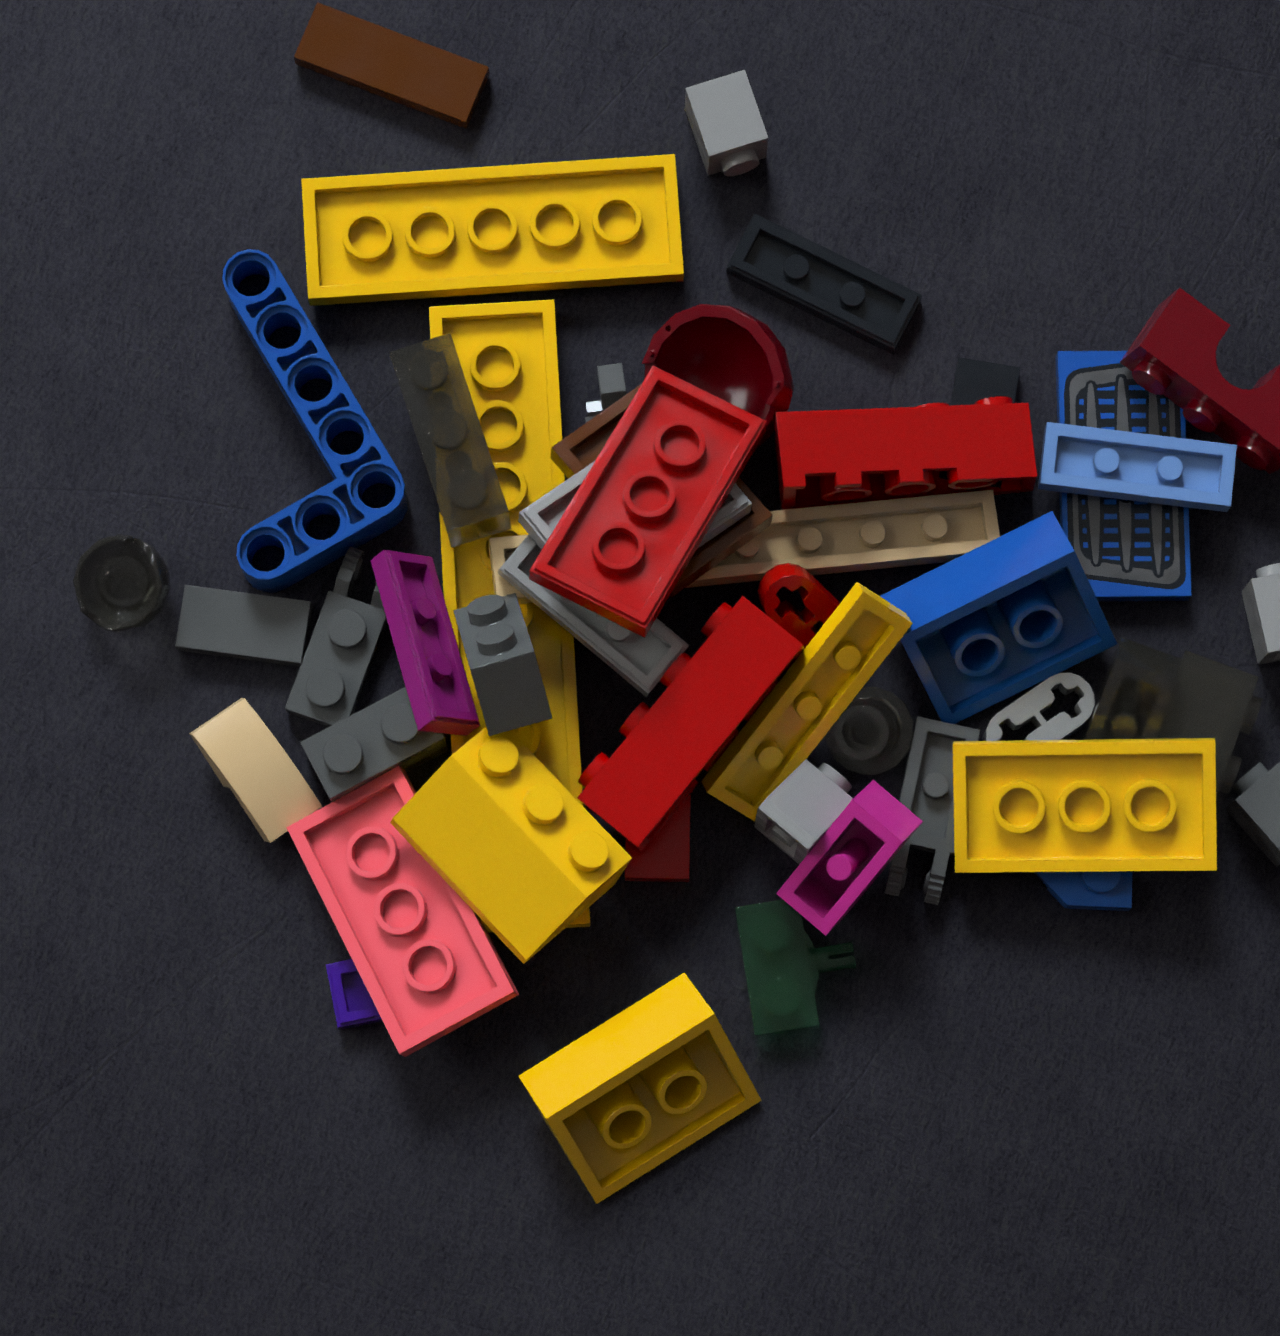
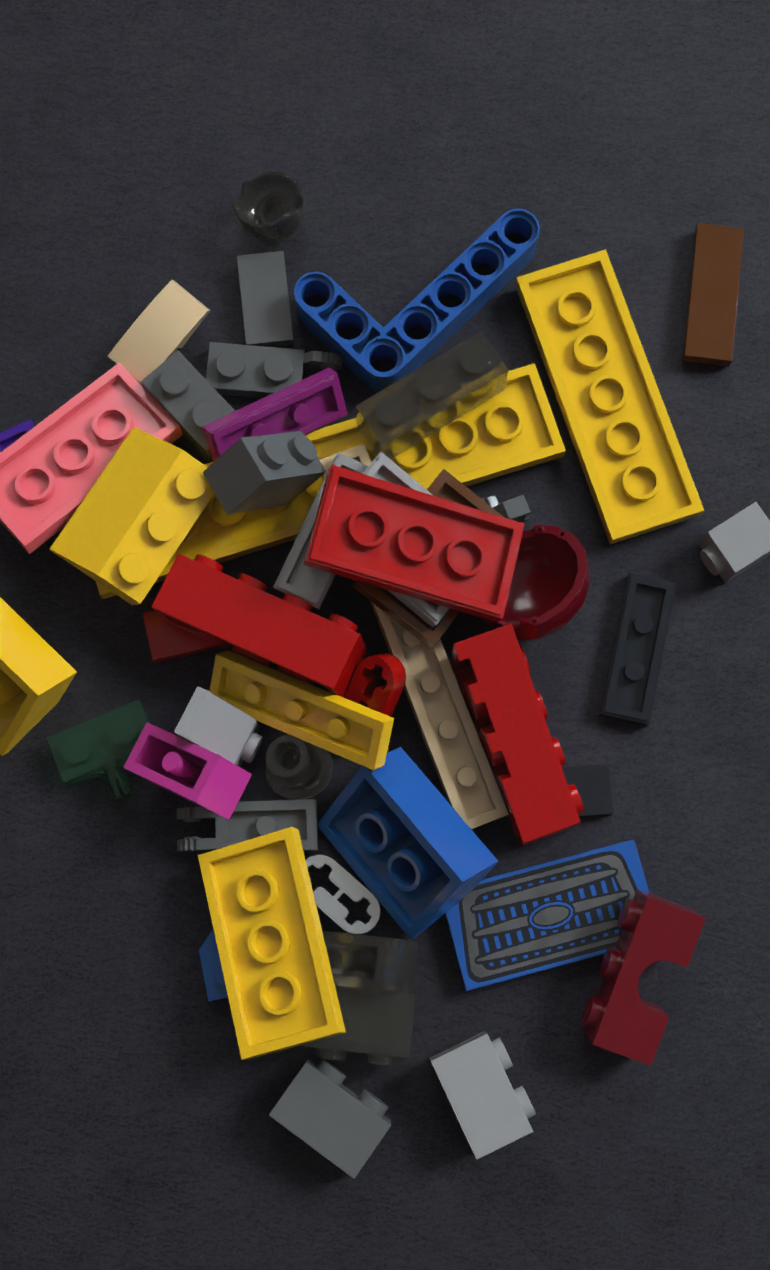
camera: 75 degrees right, 0 degrees up
medium blue plate [1038,422,1237,512] -> none

